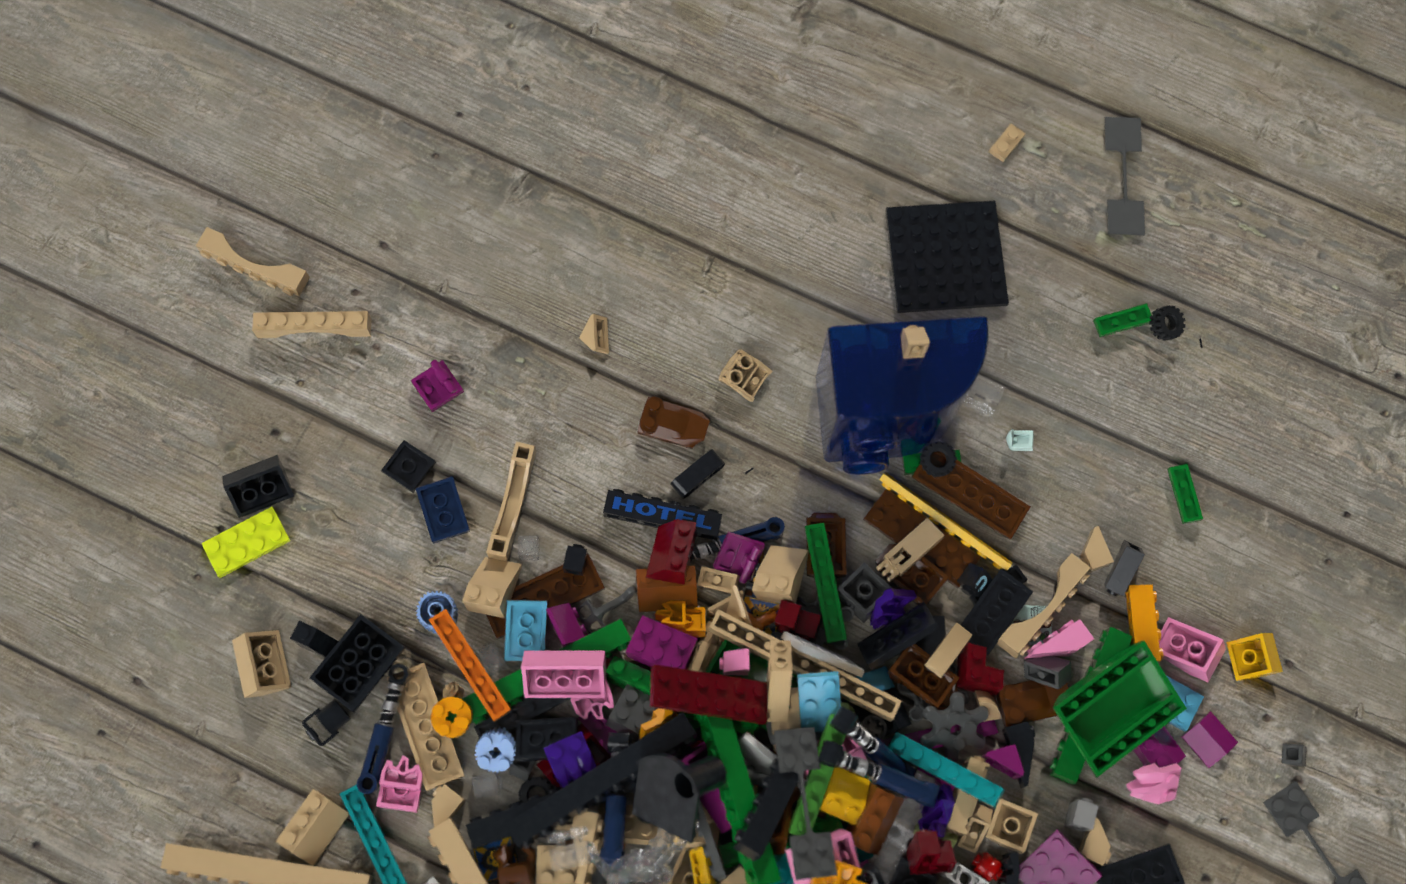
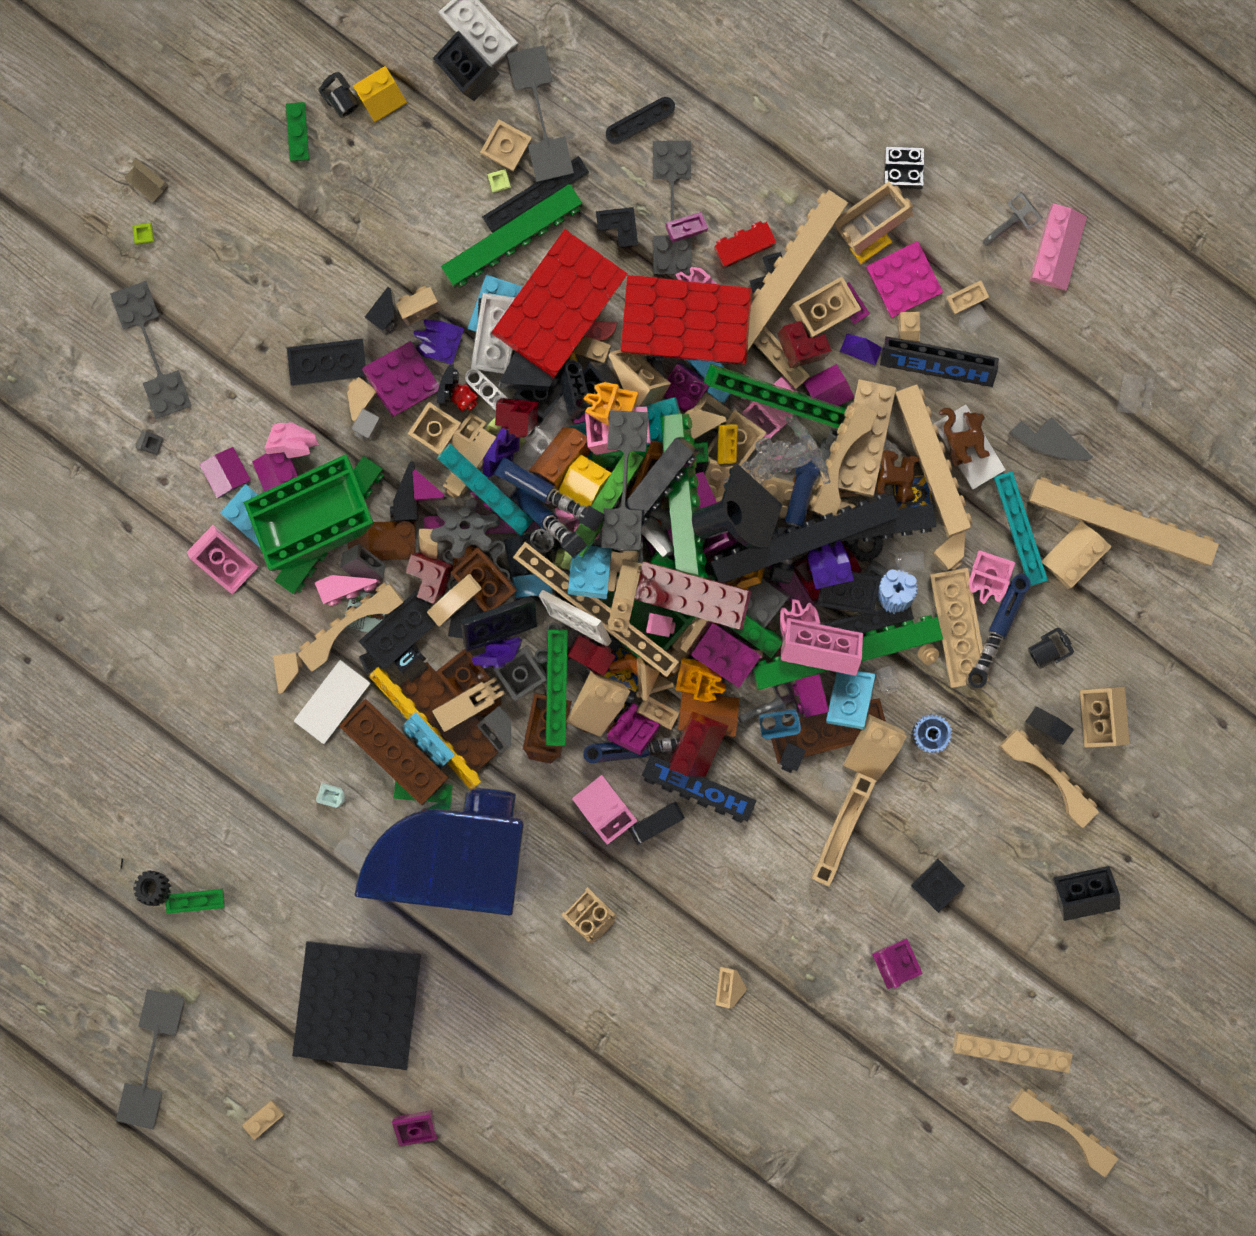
camera: 165 degrees left, 15 degrees up
neon yellow plate [201,506,291,578] -> none
black slope [309,614,405,713] -> none
dark blue plate [415,476,470,544] -> none
orange plate [429,609,511,722] -> none
light orange plate [431,697,473,738] -> none
clear plate [547,826,593,871] -> none
reddish brown slope [637,397,710,449] -> none
dark grey plate [696,799,727,881] -> none
tan slope [901,325,930,359] -> none
black tyre [920,441,957,477] -> none
black slope [1104,540,1145,596] -> none
light orange brick [1125,585,1163,663] -> none
green plate [1167,464,1203,524] -> none
yellow slope [1226,633,1283,681] -> none
none -> white tile [294,660,371,744]
none -> magenta slope [392,1110,437,1147]
none -> medium azure plate [402,712,454,769]
none -> dark grey slope [476,706,511,754]
none -> bright pink slope [572,775,637,845]
none -> dark azure piece [759,709,801,739]
none -> tan arch [999,730,1099,828]

